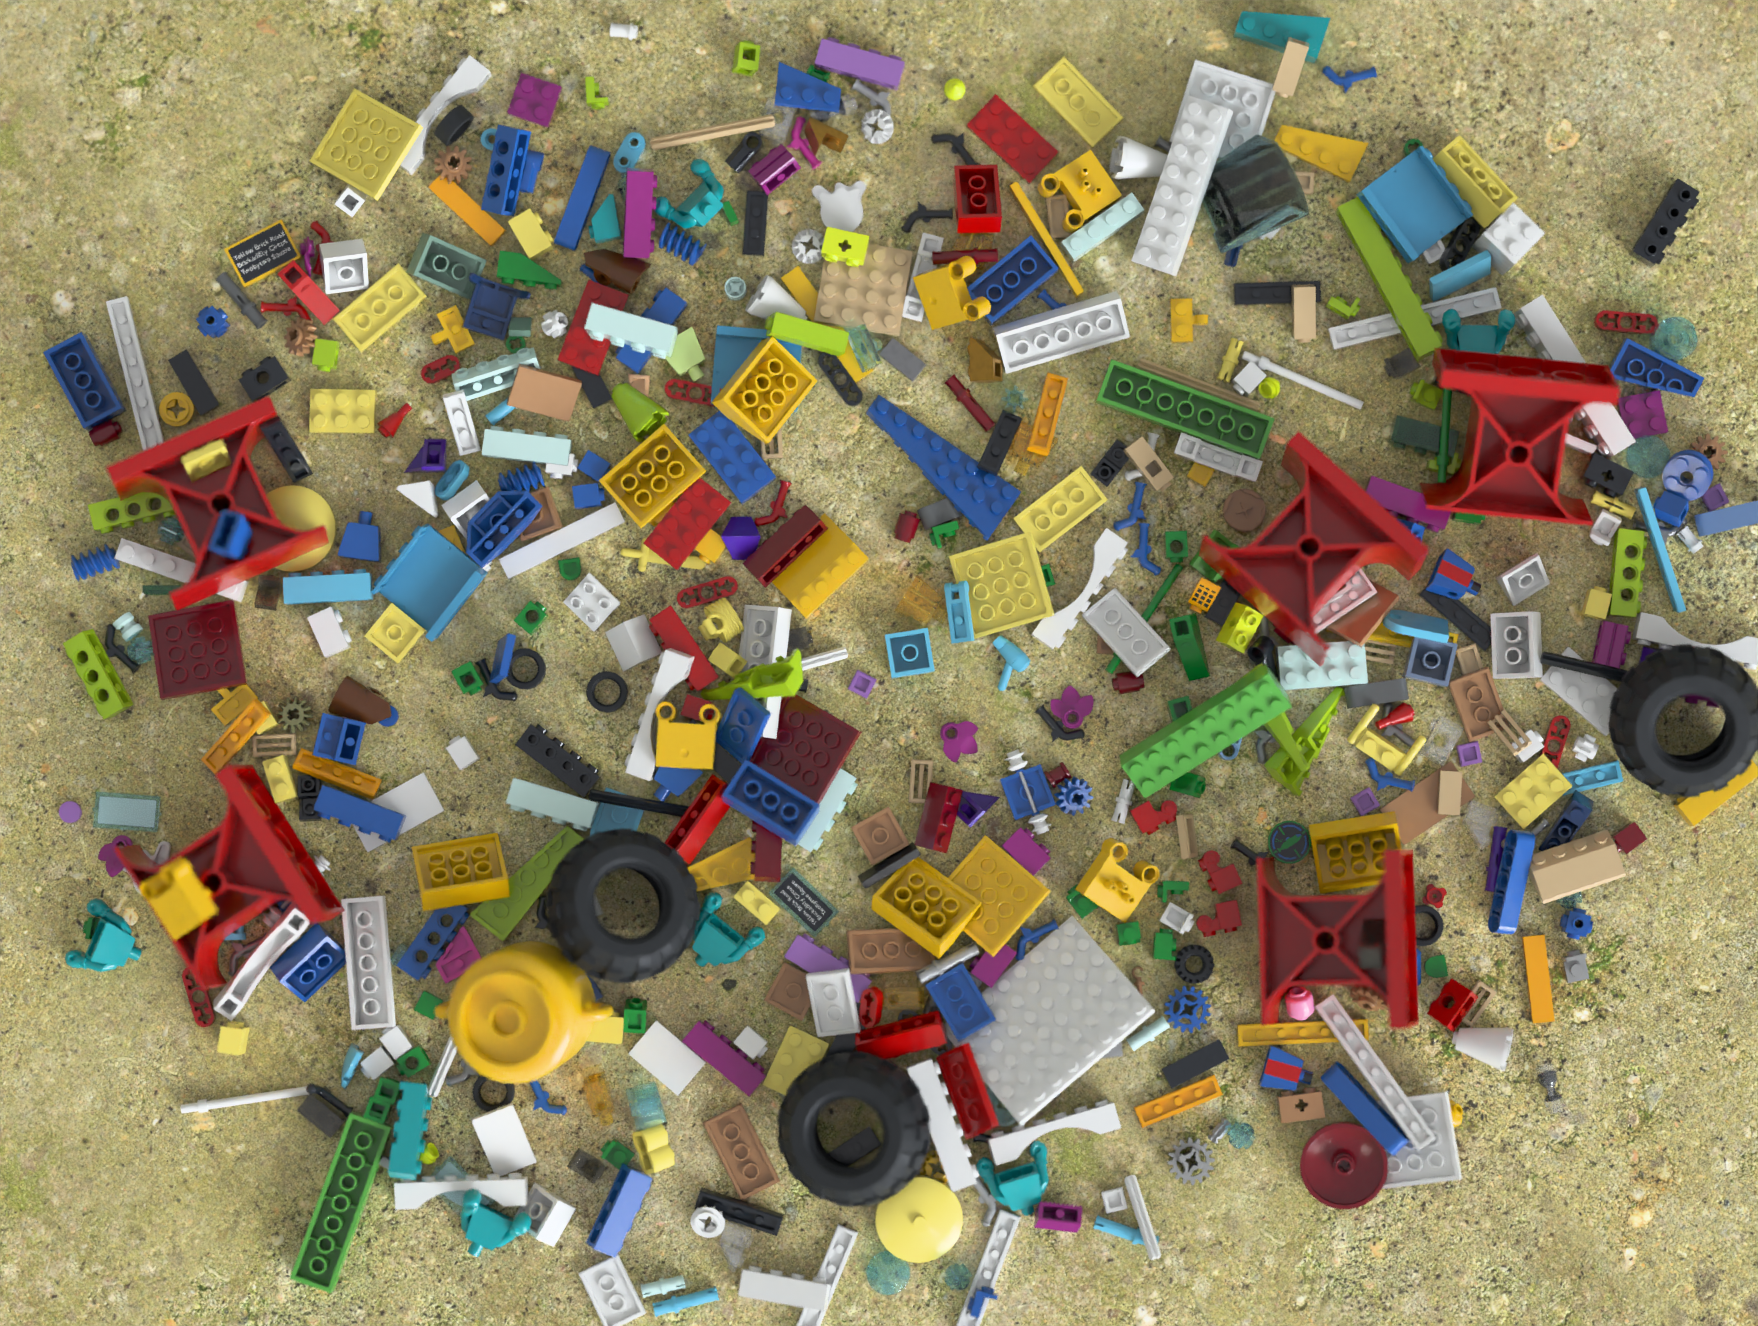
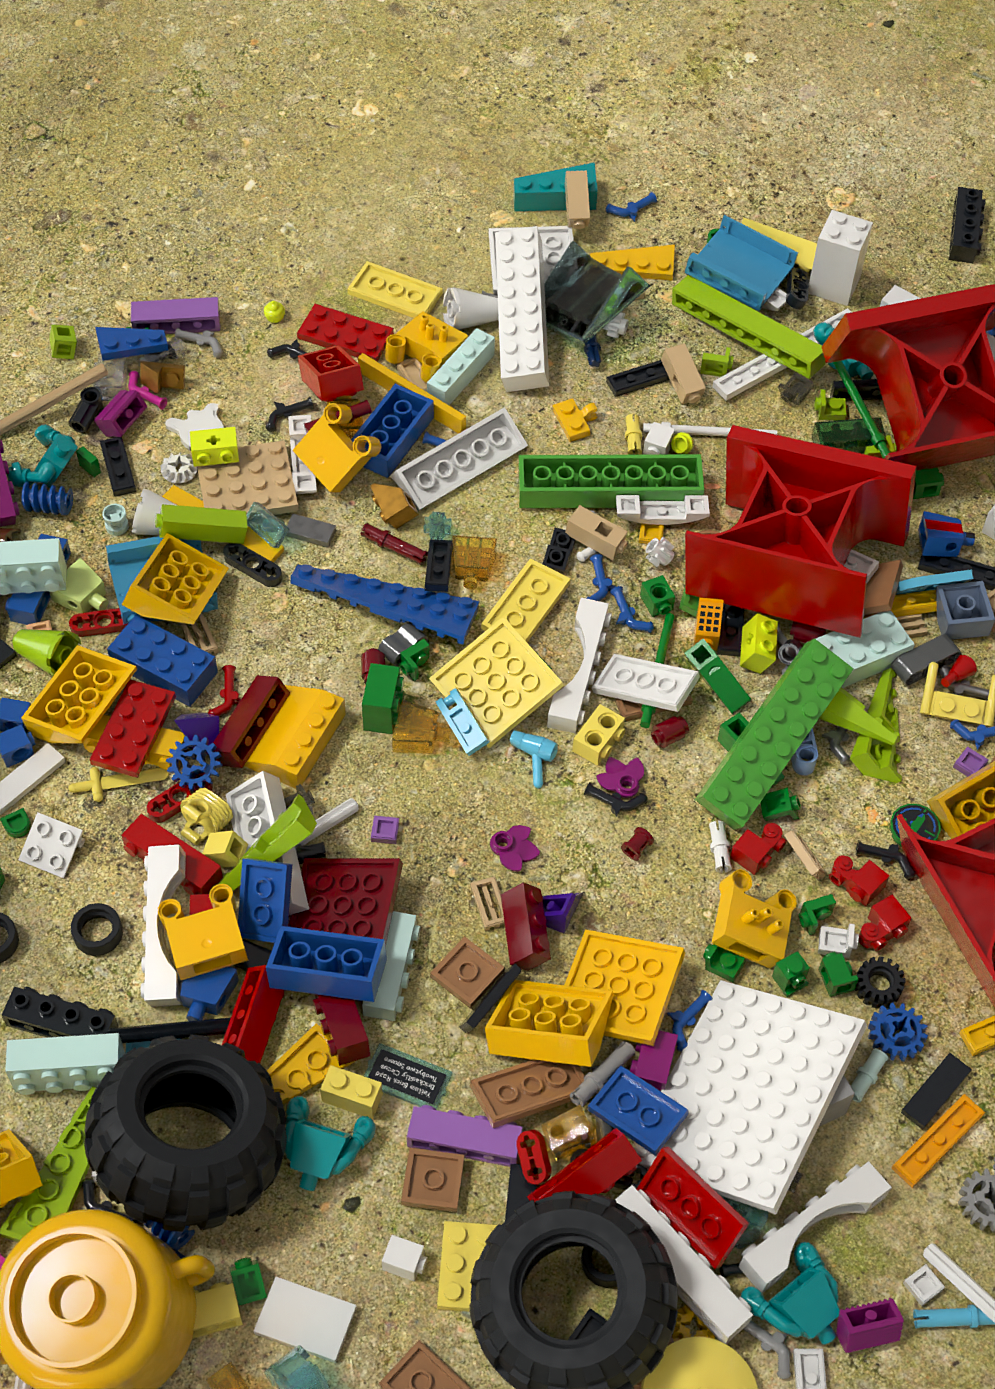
camera: 20 degrees left, 30 degrees down
white slope [605,614,662,672] -> none
magenta brick [682,1020,766,1097] -> none
white tile [806,968,861,1037] -> none
white gear [861,109,894,144] -> none
medium azure brick [885,628,935,679] -> none
blue plate [1000,749,1056,835] -> none
magenta brick [1001,827,1051,876] -> none
light orange tile [1027,372,1068,456] -> none
blue gear [1054,776,1094,816] -> none
medium azure tile [1429,250,1491,302] -> none
none -> blue gear [166,735,222,791]
none -> green brick [362,663,405,734]
none -> light yellow brick [572,704,626,766]
none -> white gear [646,537,674,567]

